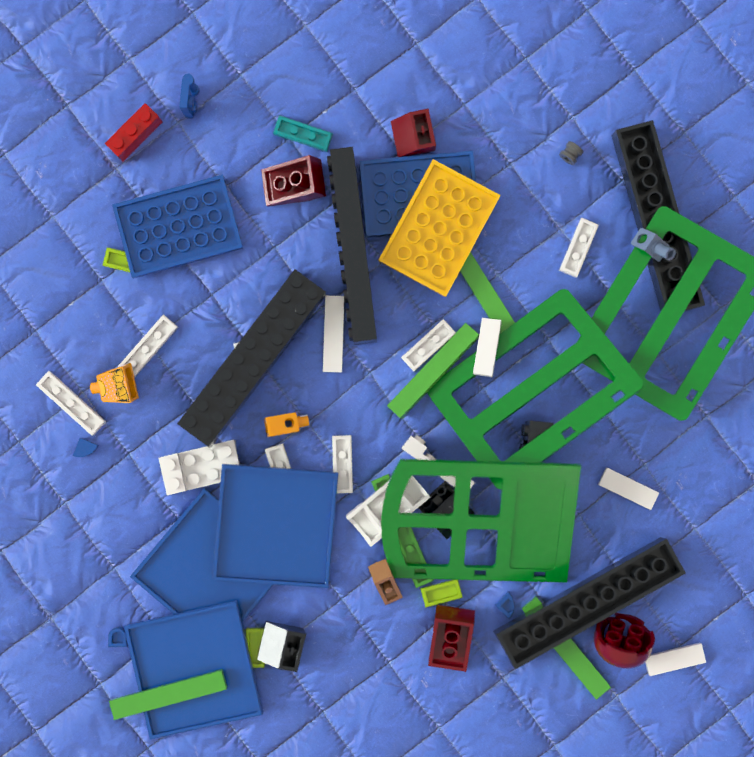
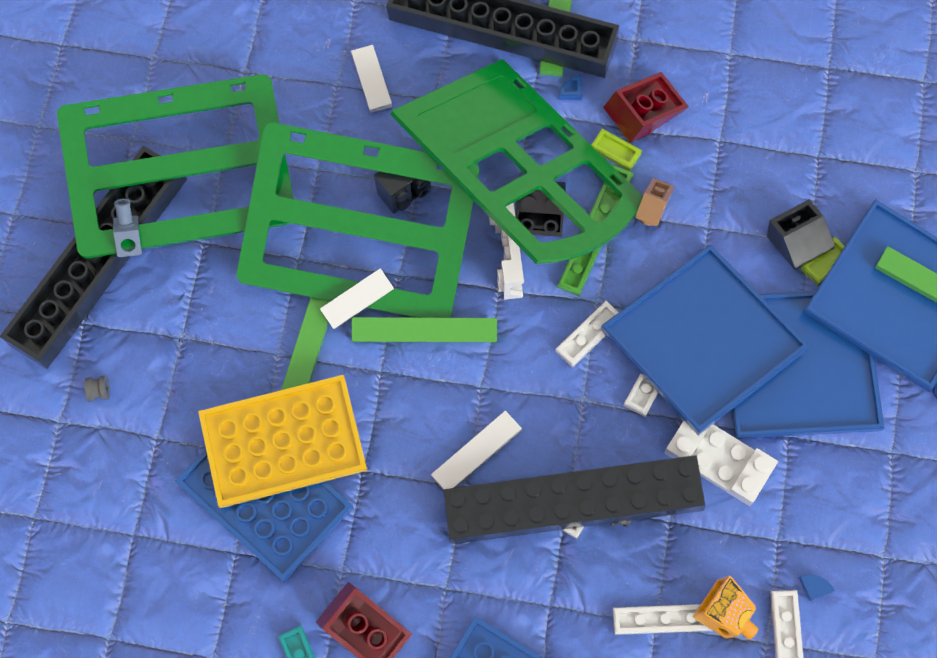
camera: 135 degrees left, 15 degrees down
light orange torso [264,412,309,438] -> none
black brick [327,147,377,345] -> none
white piece [346,475,430,547] -> none
dark red slope [391,109,436,157] -> none
white tile [401,319,456,372] -> none
white tile [559,218,599,278] -> none

